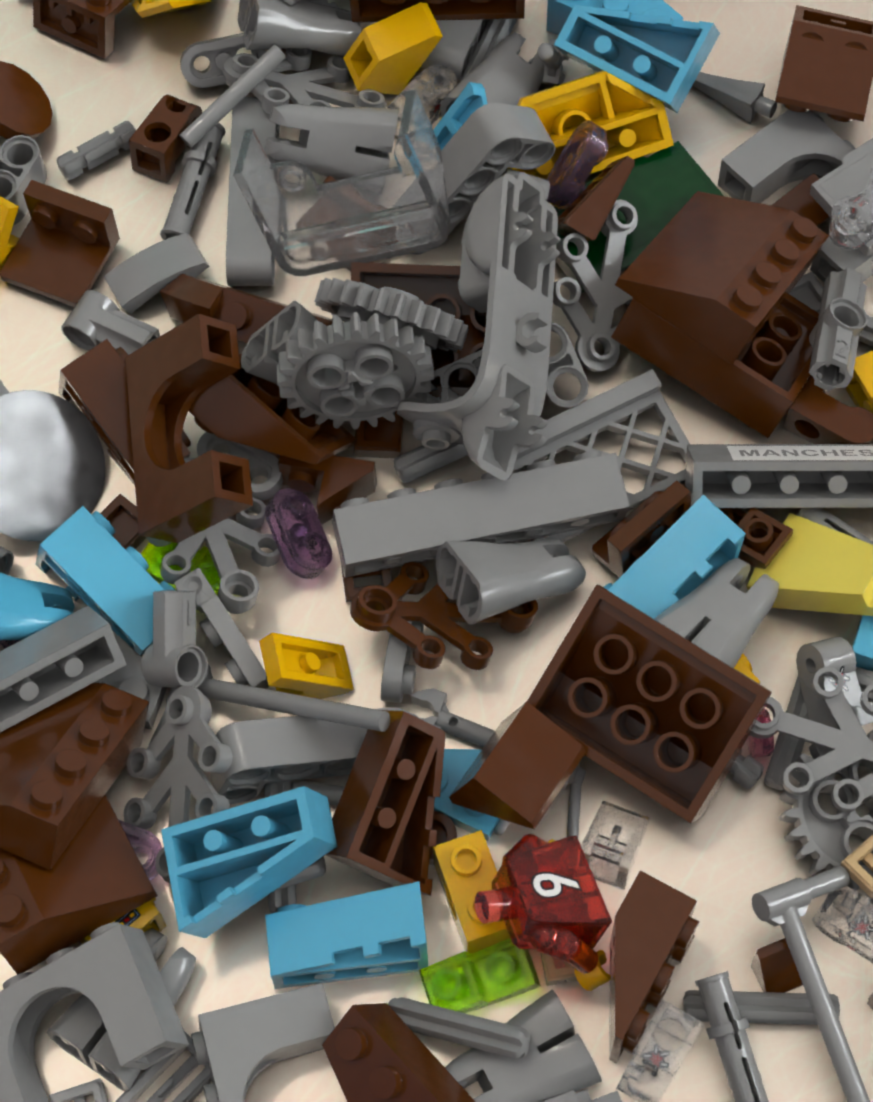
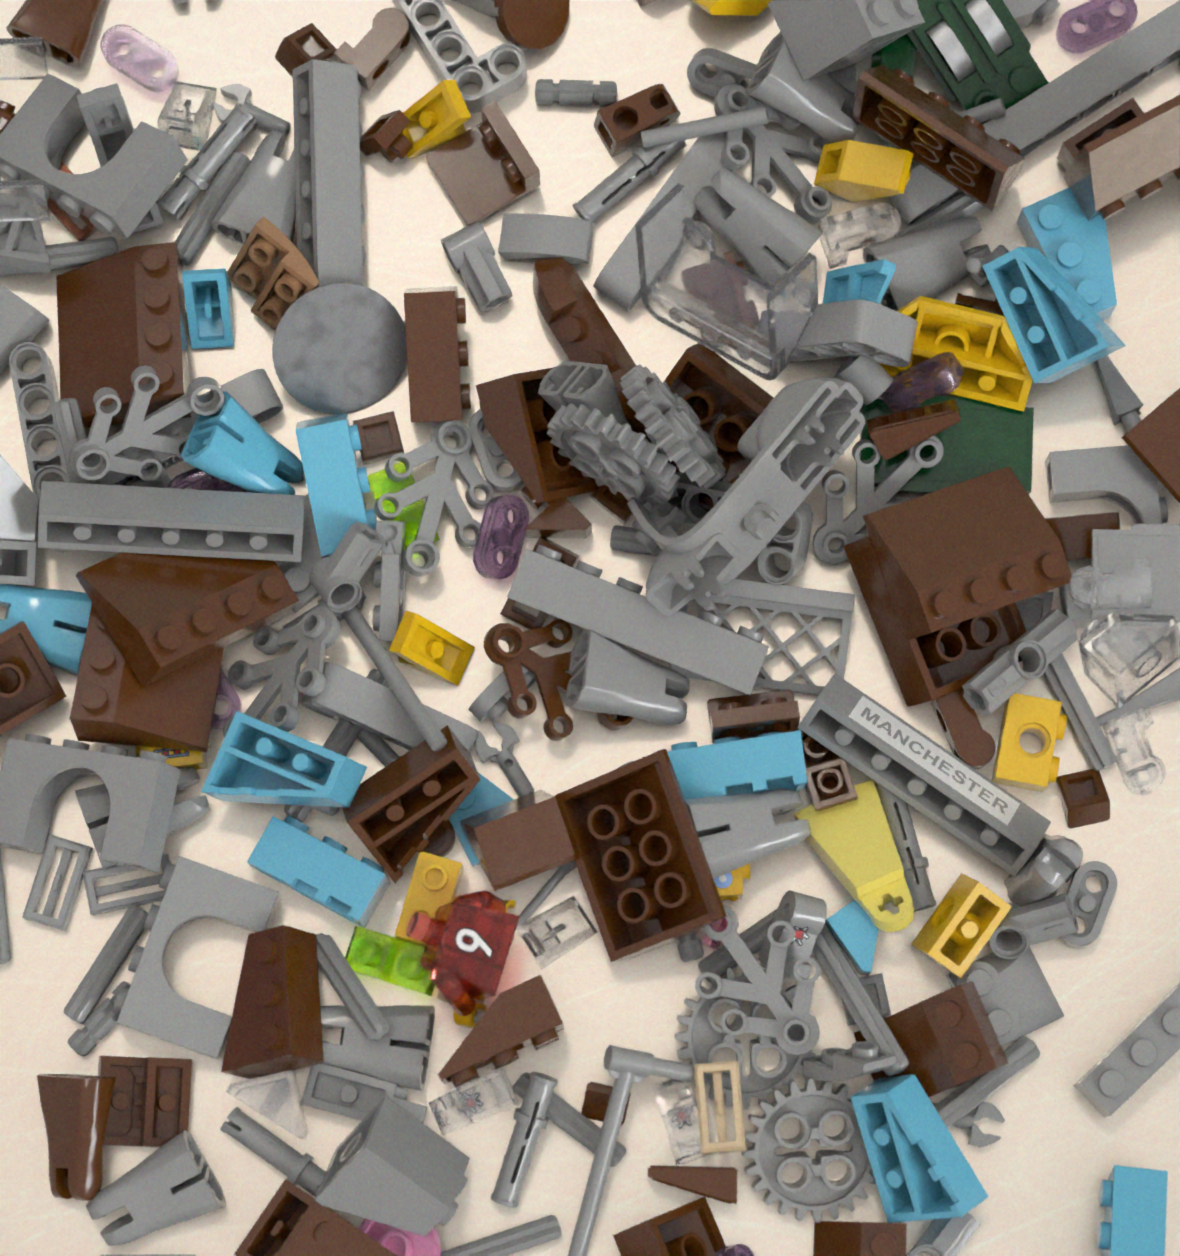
camera: 35 degrees right, 15 degrees up
reddish brown arch [125,314,253,543] -> none

